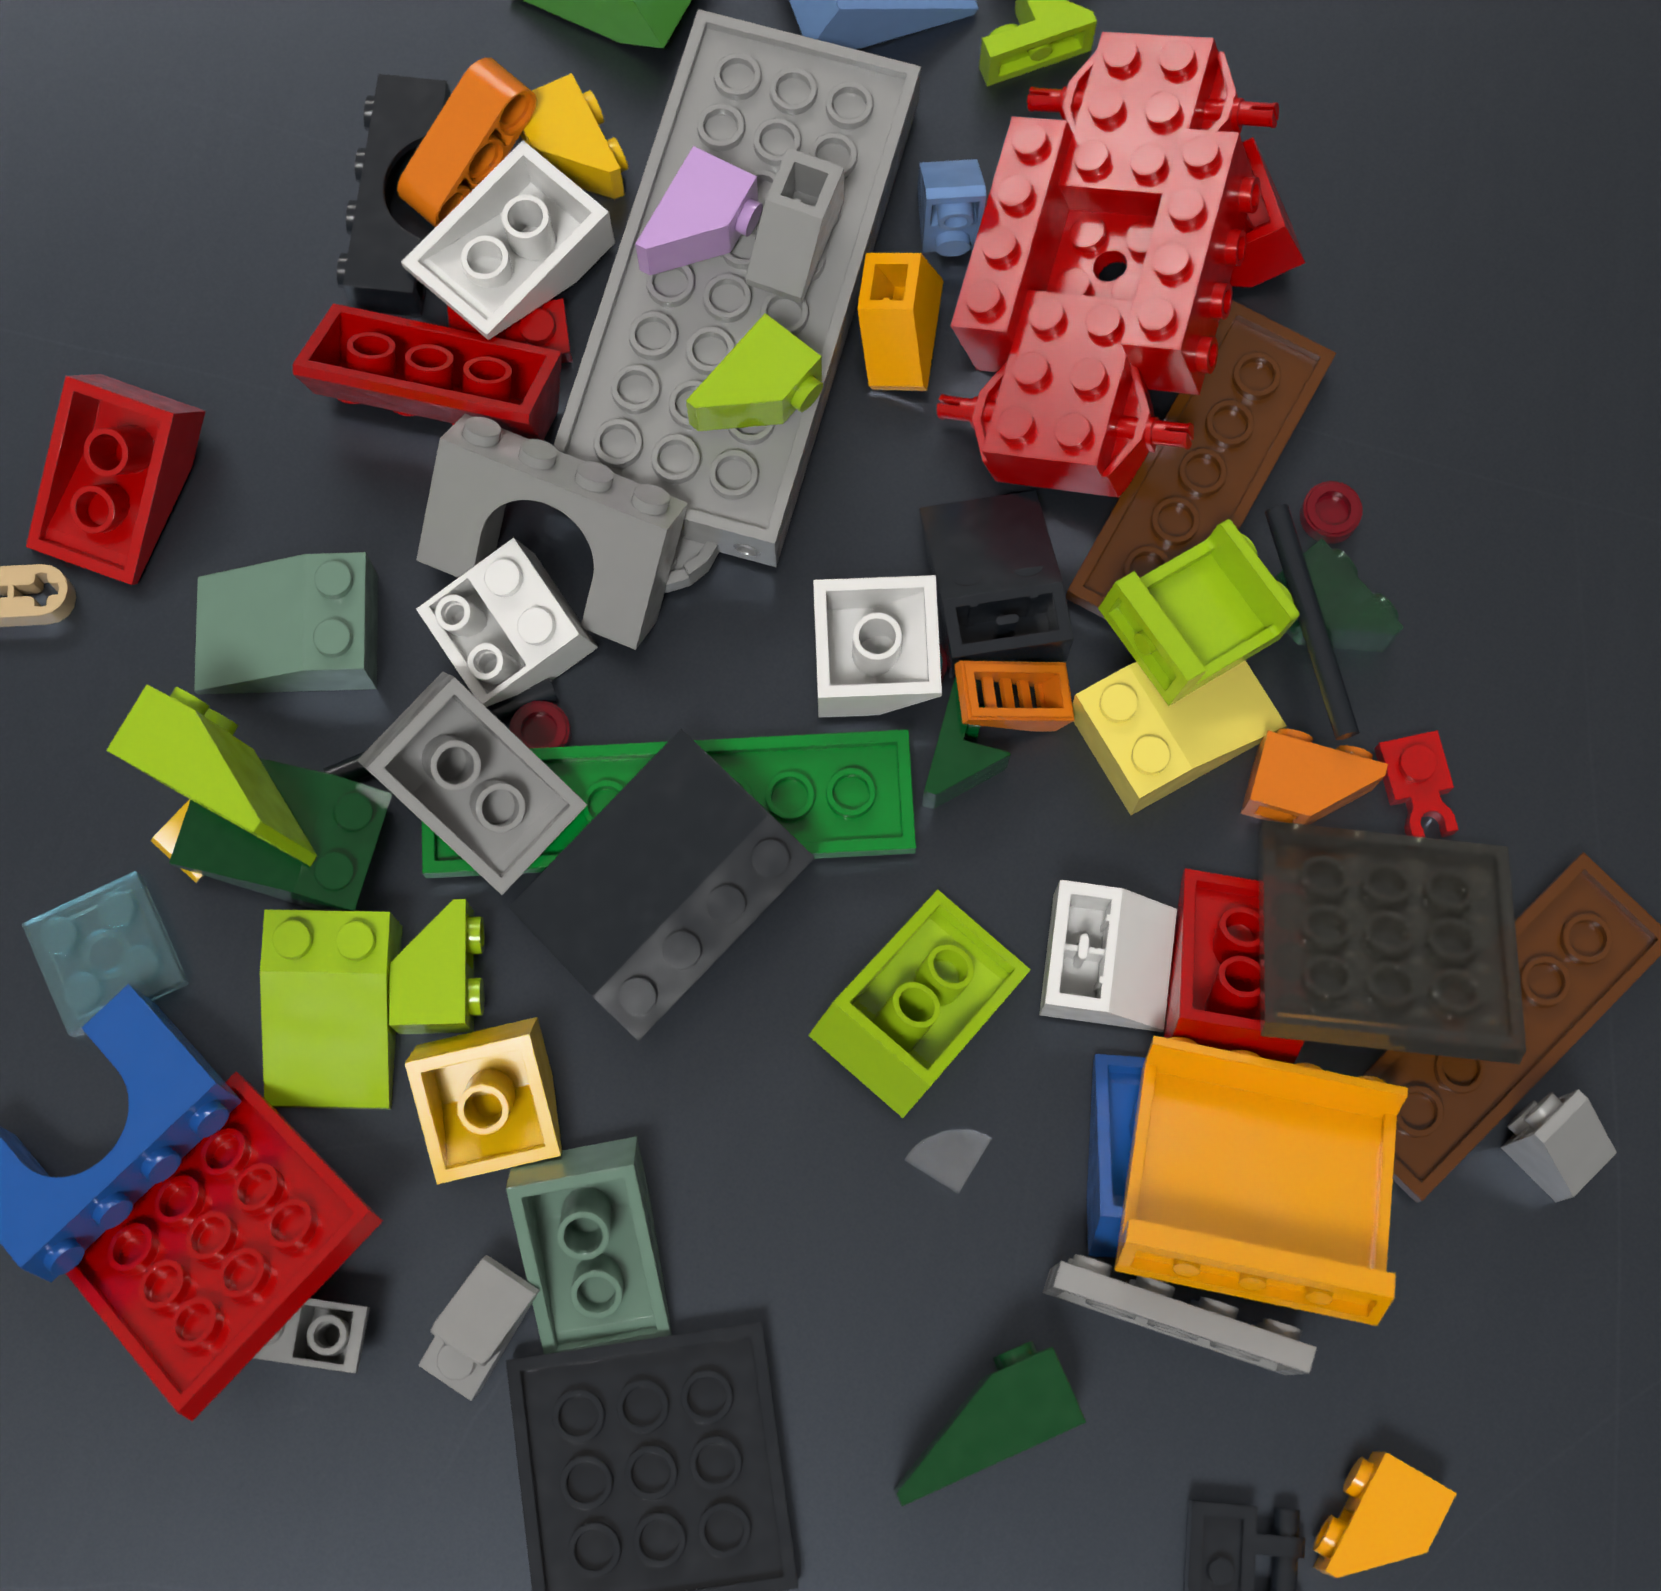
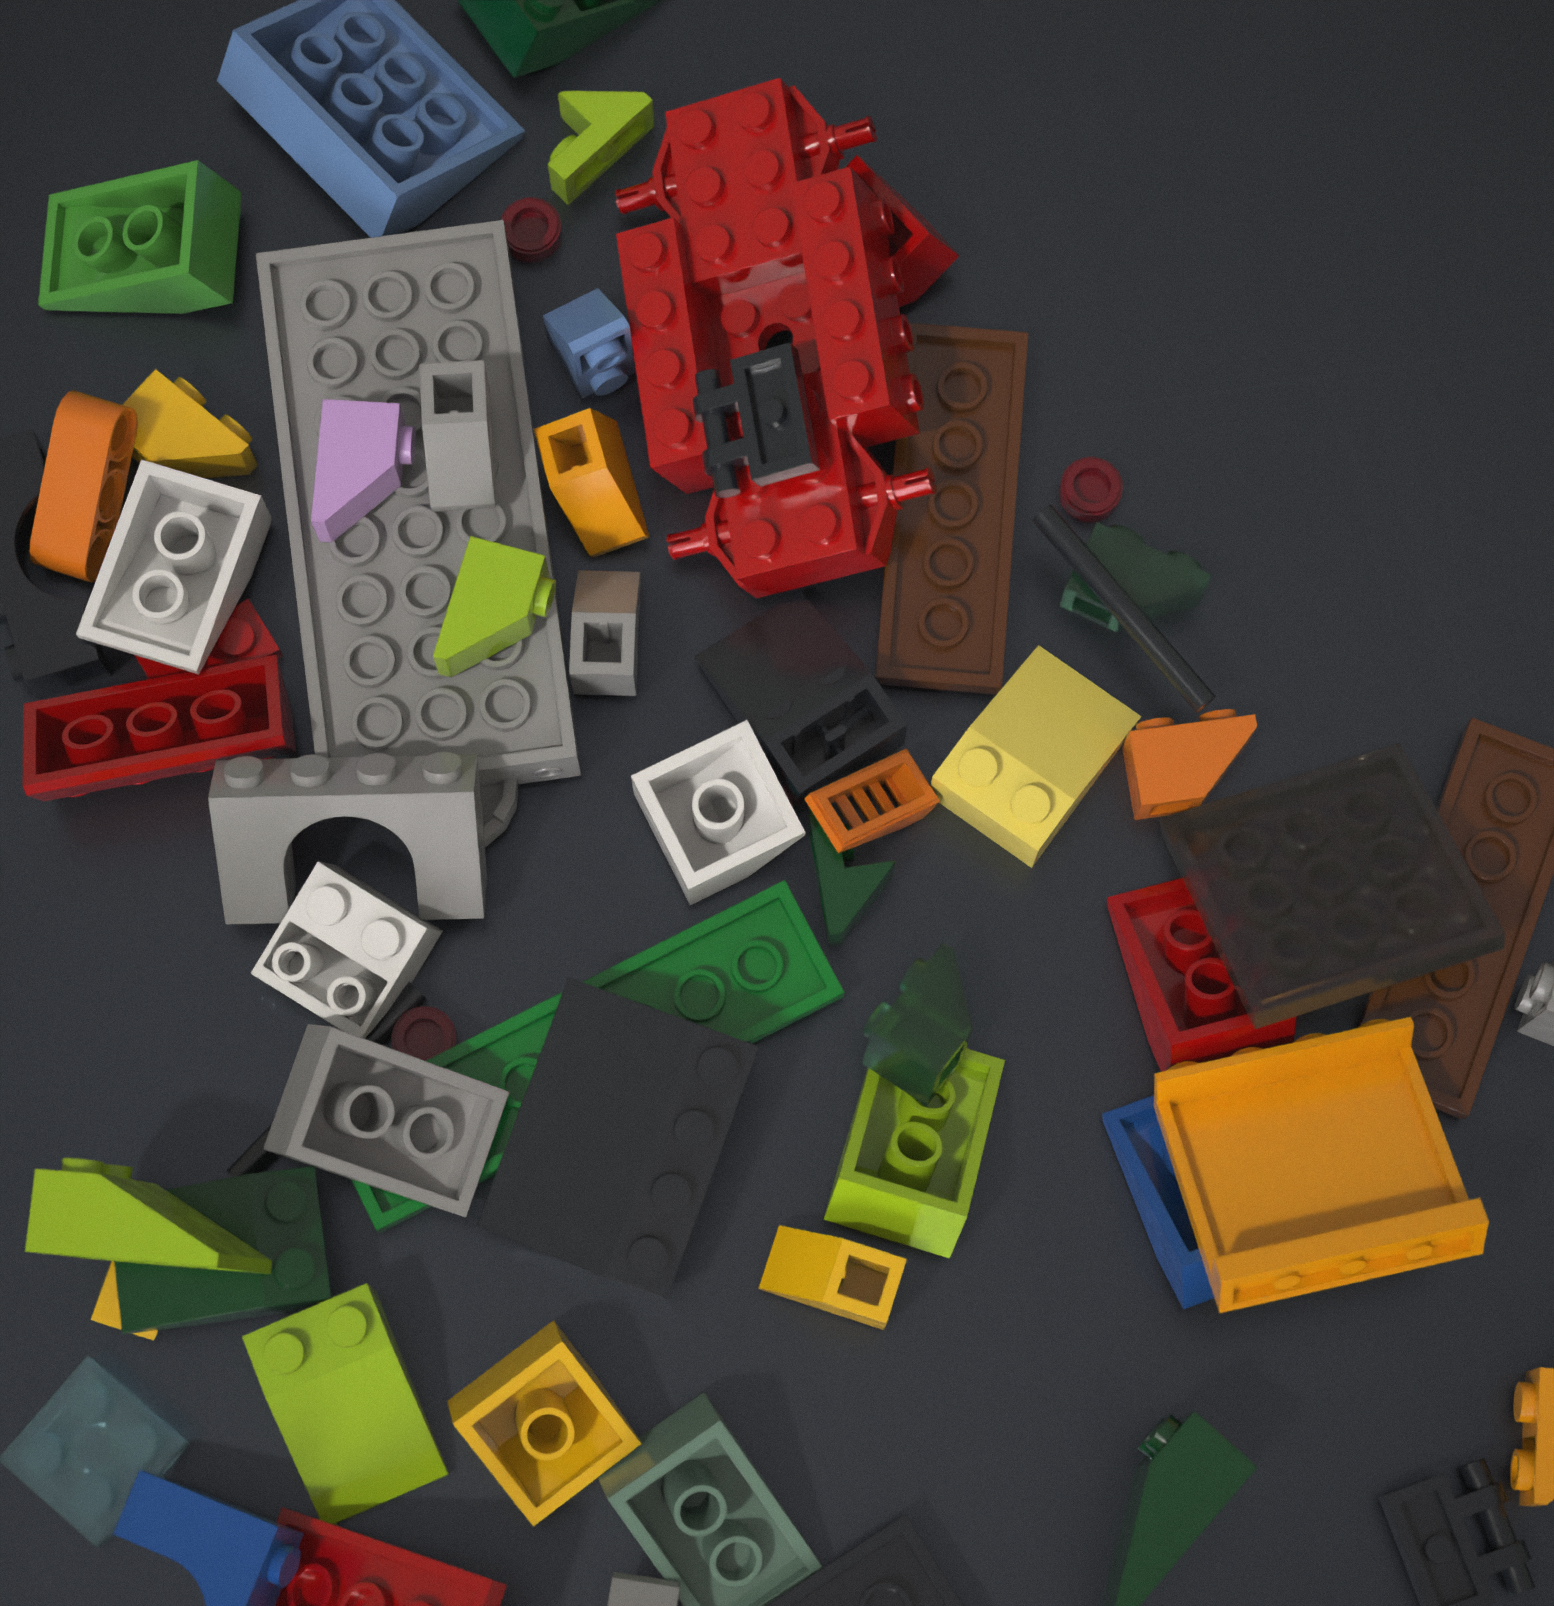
camera: 25 degrees left, 0 degrees up
sand green slope [194,552,378,695] -> none
lime slope [389,899,485,1034] -> none
clear tile [905,1130,992,1194] -> none
white slope [1039,880,1177,1032] -> none
light grey plate [1043,1254,1317,1376] -> none
lime panel [1098,519,1299,706] -> none
red plate [1374,730,1459,845] -> none
none -> dark red tile [501,197,562,263]
none -> light grey slope [569,570,641,696]
none -> black plate [692,342,820,498]
none -> yellow slope [759,1225,907,1330]
none -> clear green slope [862,943,973,1106]

